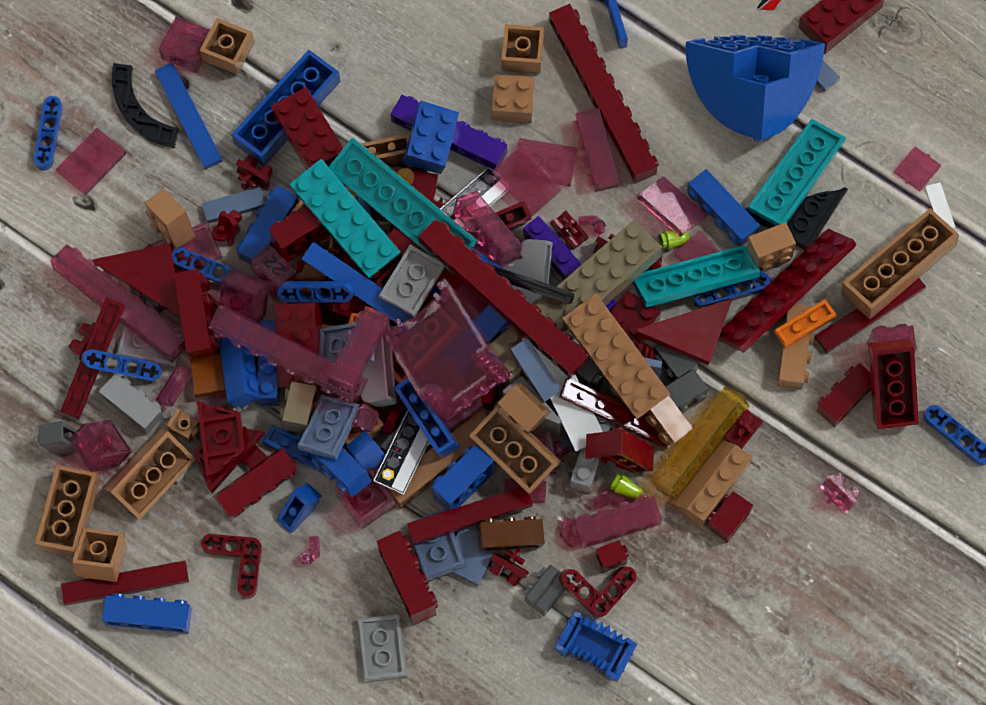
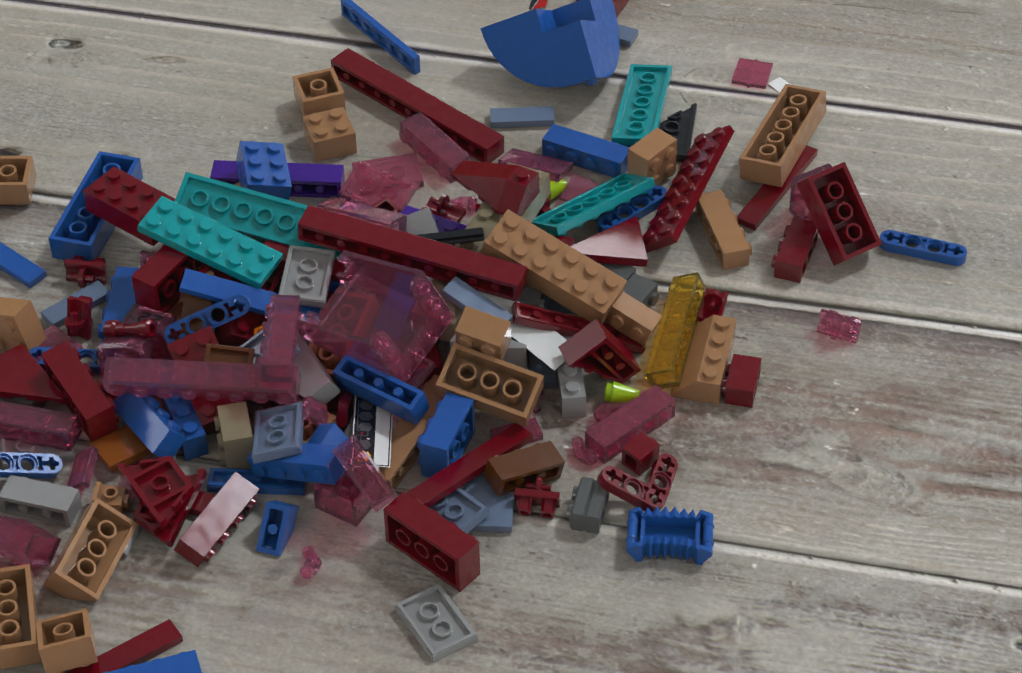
camera: 25 degrees left, 25 degrees down
dark red beam [201,534,262,599] -> none
orange tile [774,299,837,349] -> none
none -> dark red piece [103,319,157,339]
none -> reddish brown tile [203,343,255,374]
none -> clear pink brick [332,435,398,512]
none -> dark red wedge [451,160,540,216]
none -> sand blue tile [490,106,555,128]

